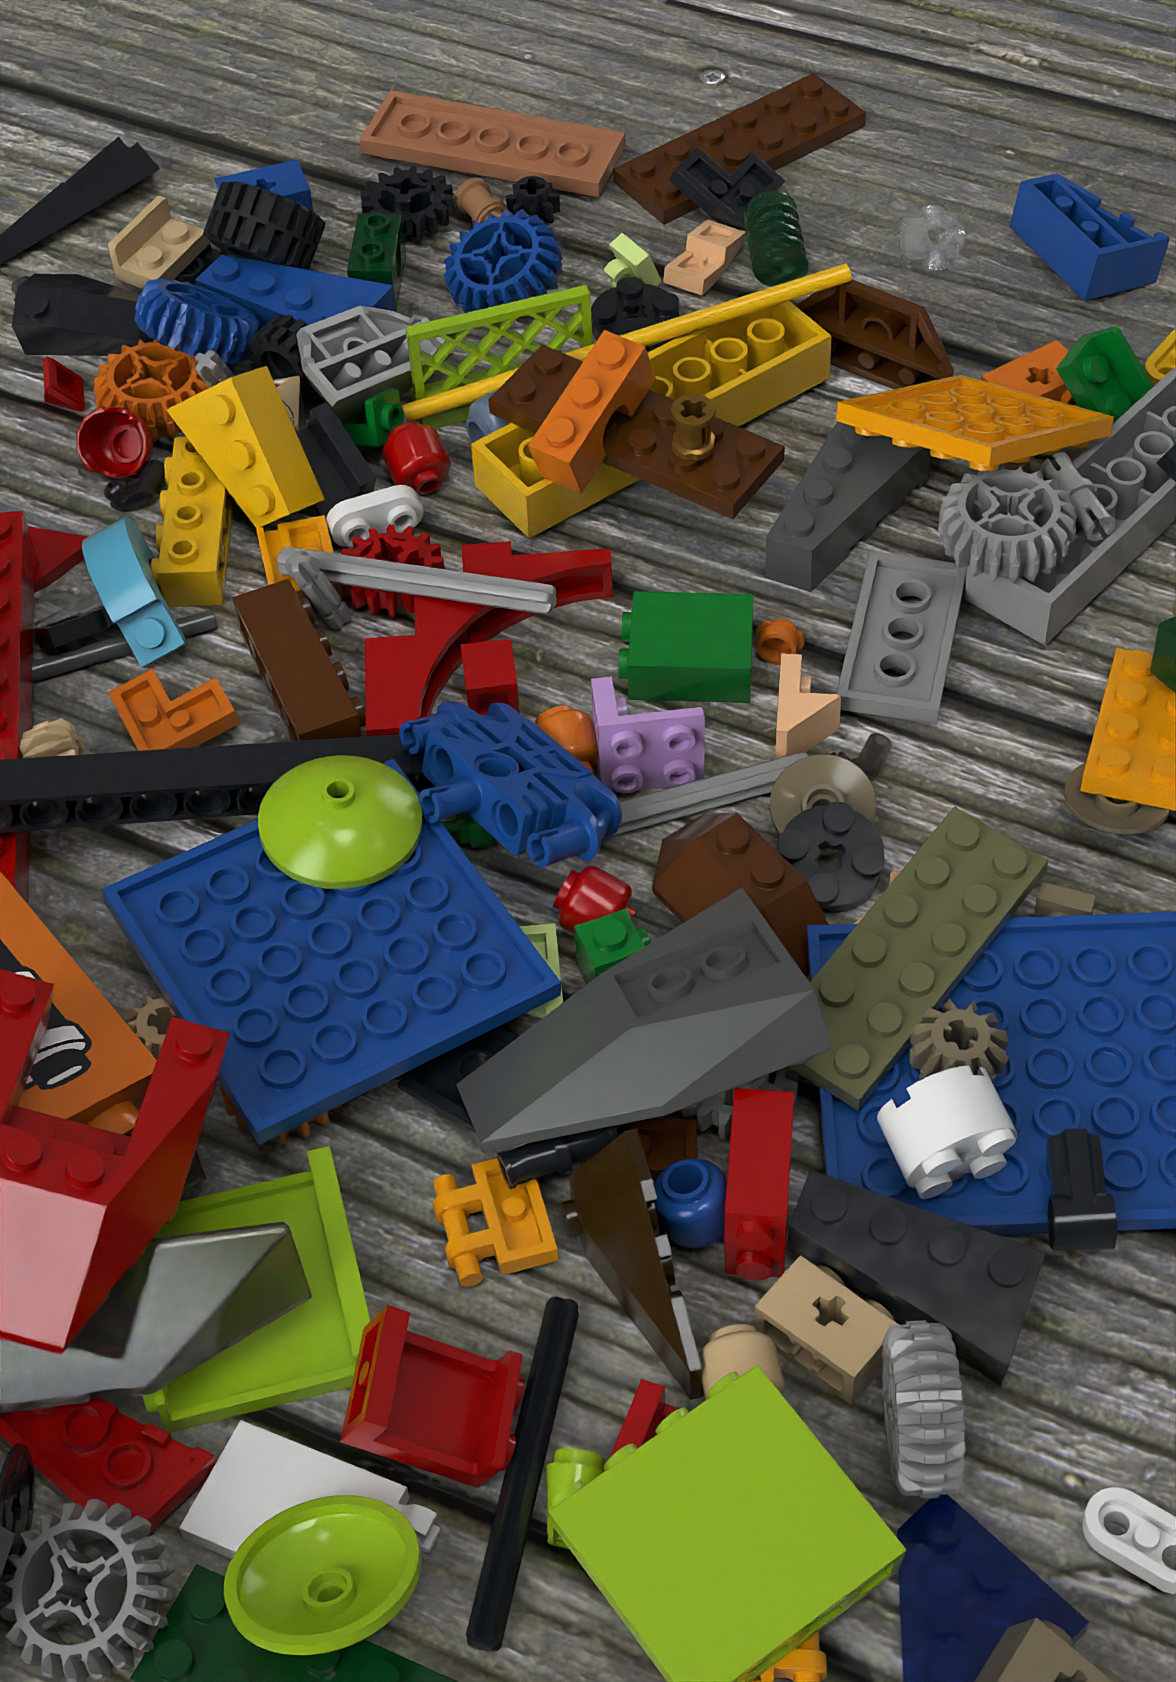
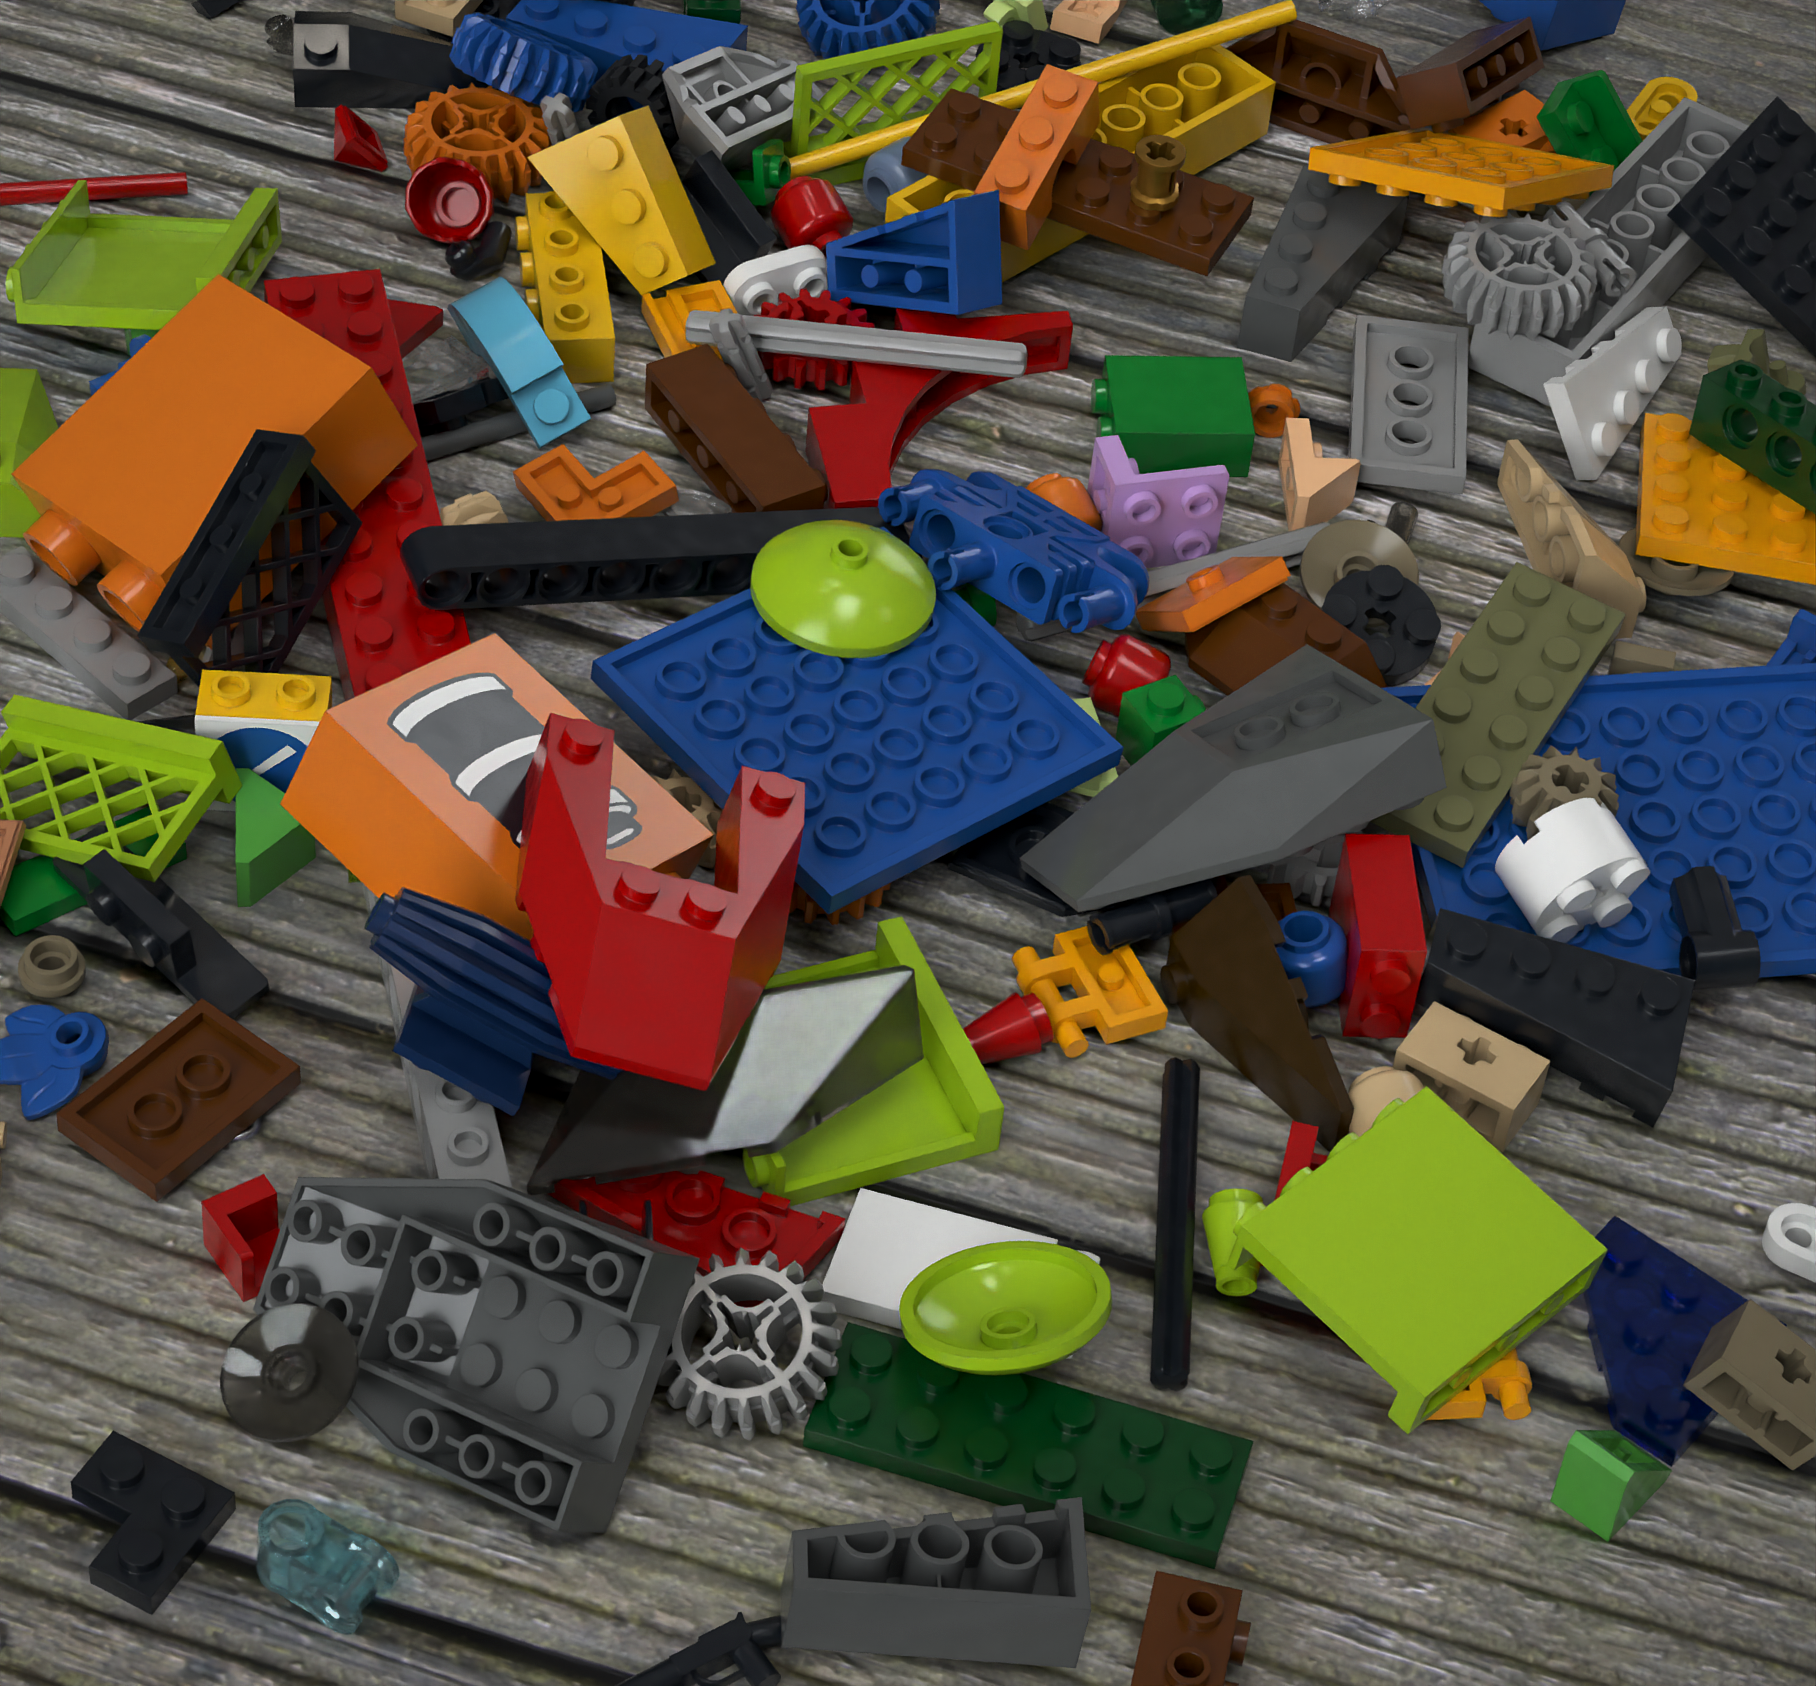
camera: 15 degrees left, 5 degrees down
red panel [340,1304,525,1488] -> none
red panel [460,639,520,715] -> none
light grey gear [881,1320,966,1499] -> none
none -> blue wedge [826,190,1002,315]
none -> red cone [963,992,1053,1064]
none -> orange plate [1135,556,1291,632]
none -> reddish brown brick [1397,16,1544,133]
none -> tan wedge [1497,439,1646,639]
none -> white wing [1543,306,1682,481]

